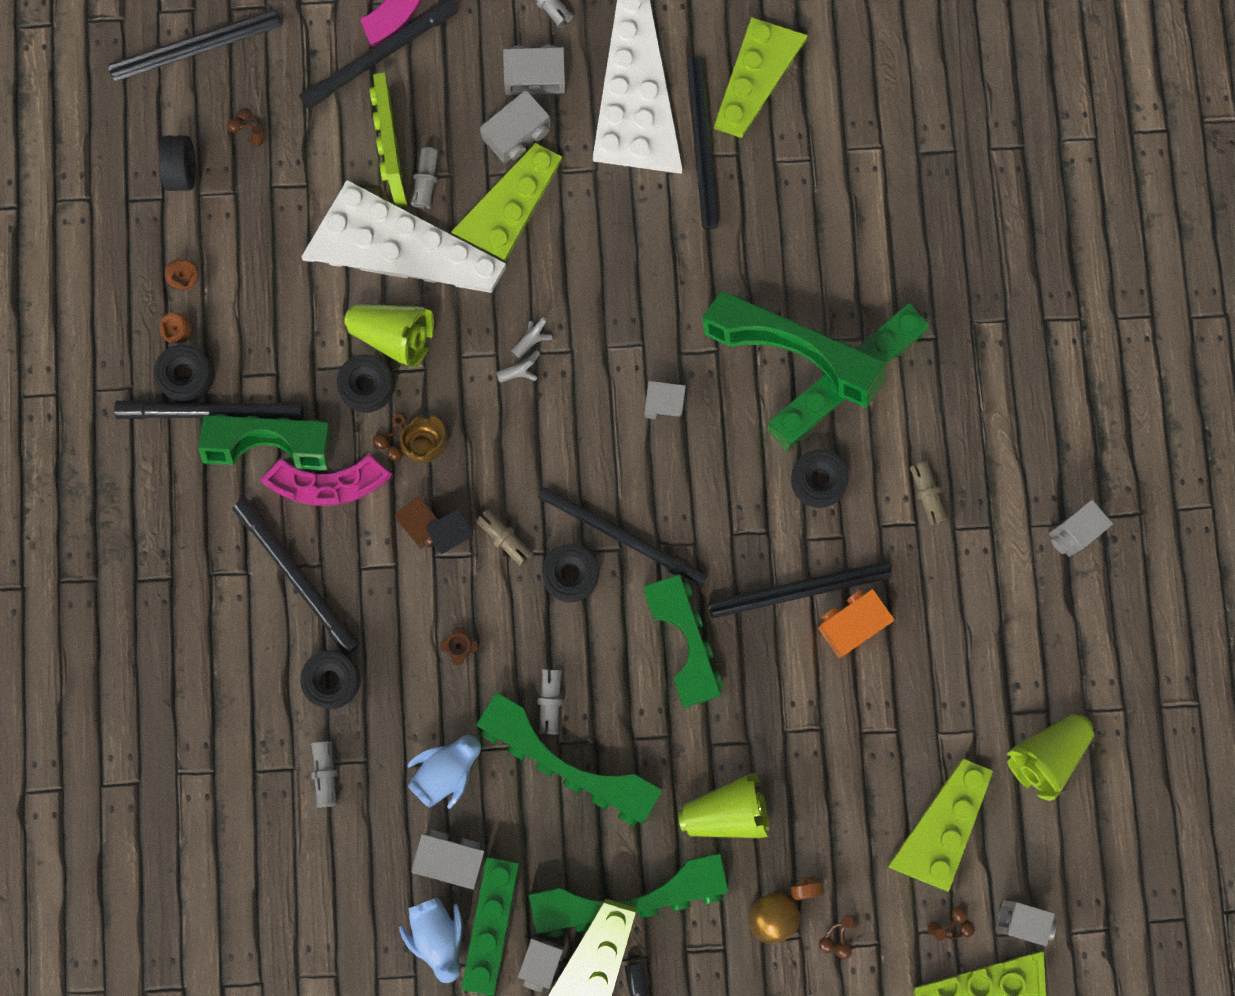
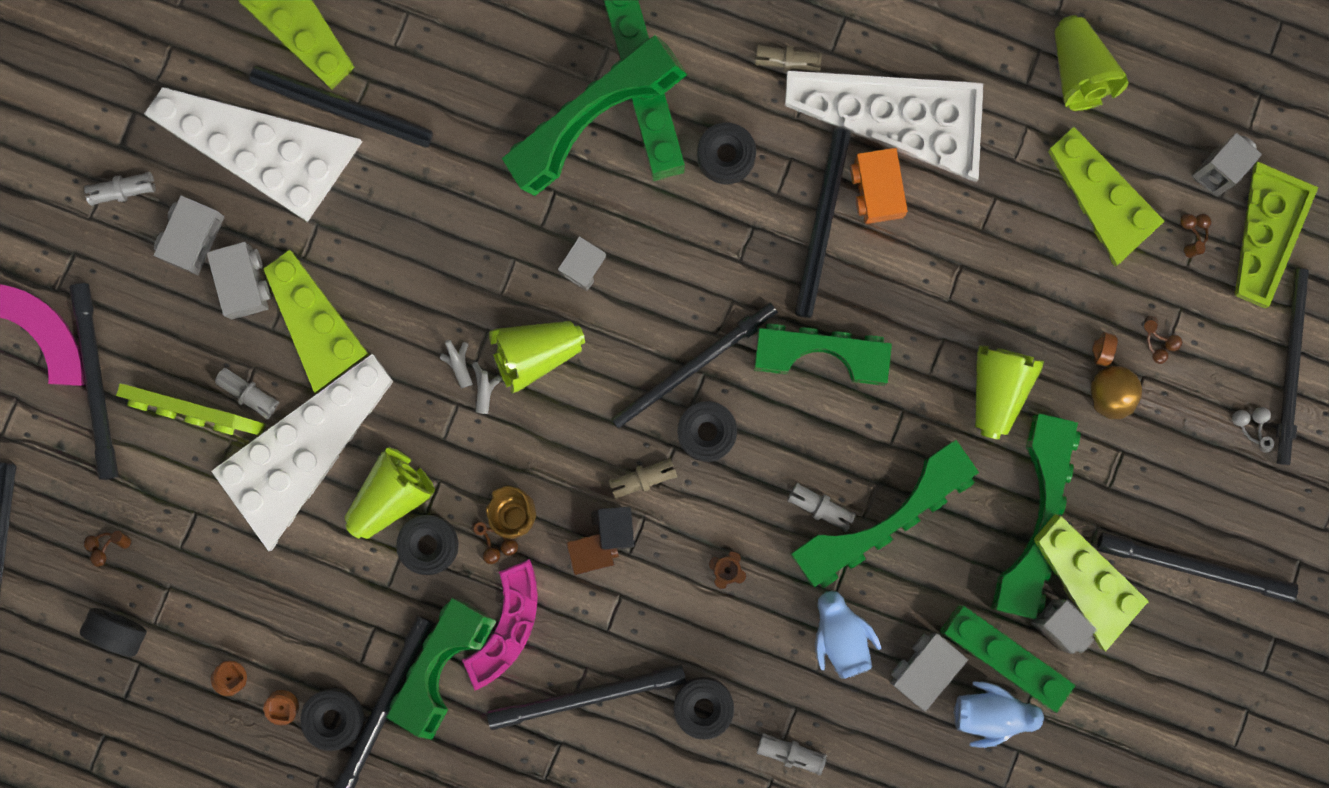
camera: 60 degrees left, 5 degrees up
none -> lime cone [489,321,585,394]
none -> white wing [785,71,983,182]

